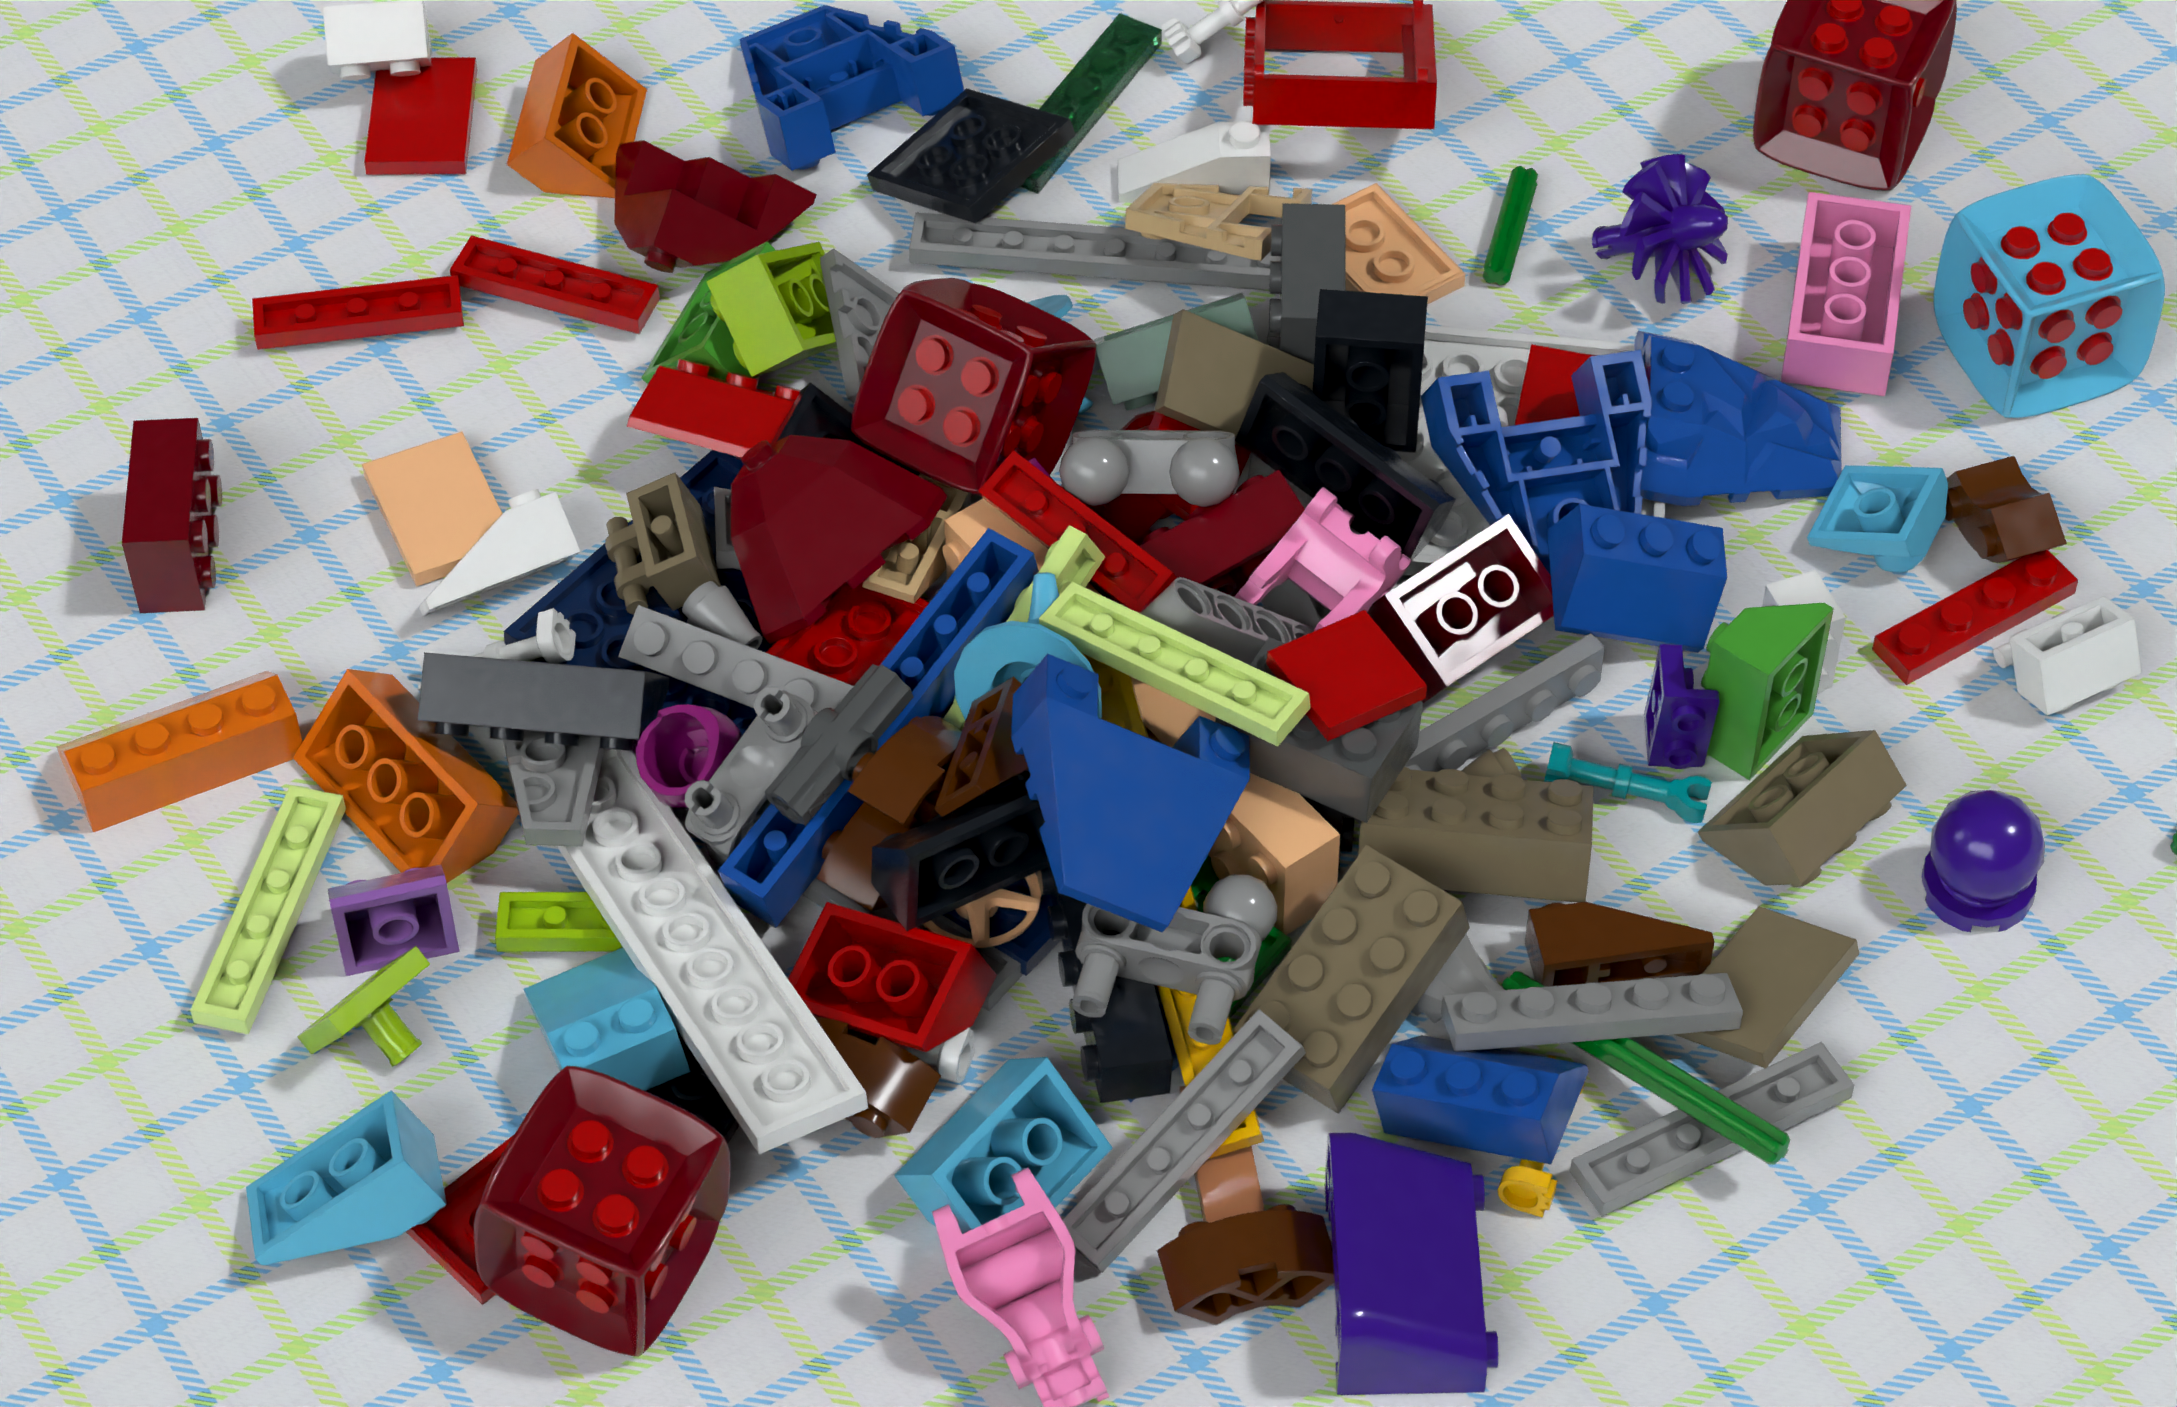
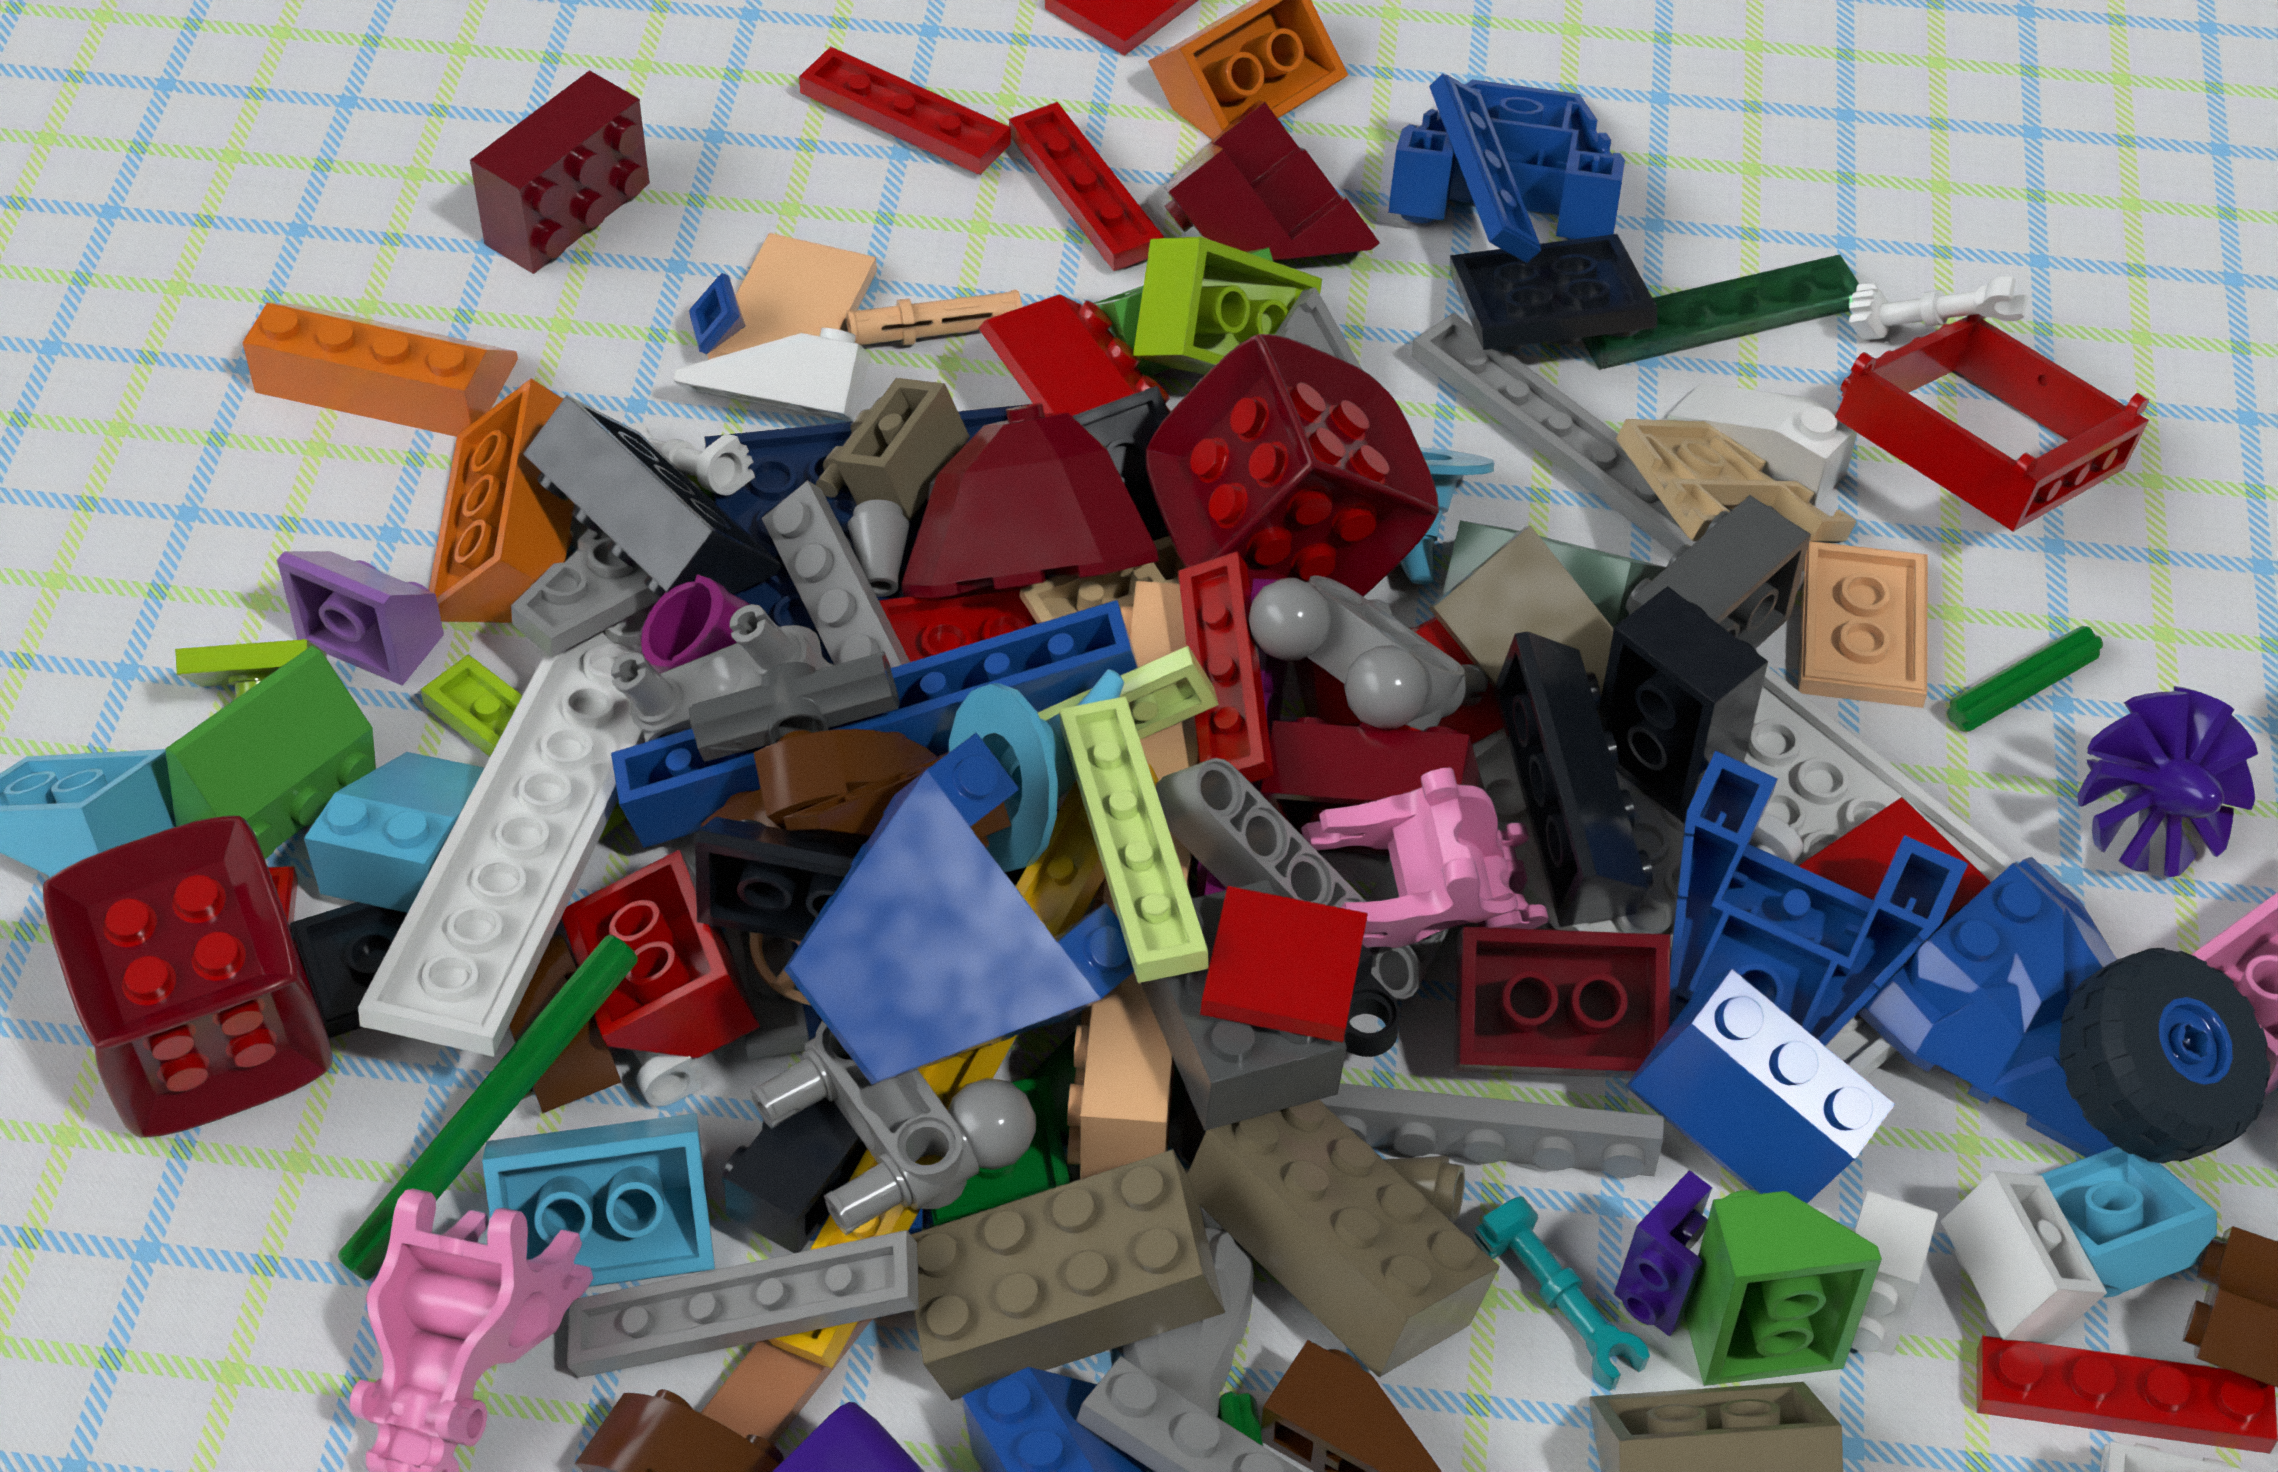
camera: 40 degrees right, 0 degrees up
yellowish green plate [190,785,346,1034] -> none
none -> bright green slope [165,645,376,859]
none -> green axle [338,934,638,1280]
none -> blue slope [689,273,746,354]
none -> light nougat pin [846,290,1022,345]
none -> blue tile [1429,73,1541,263]
none -> white brick [1941,1171,2107,1342]
none -> black wheel [2059,948,2270,1164]

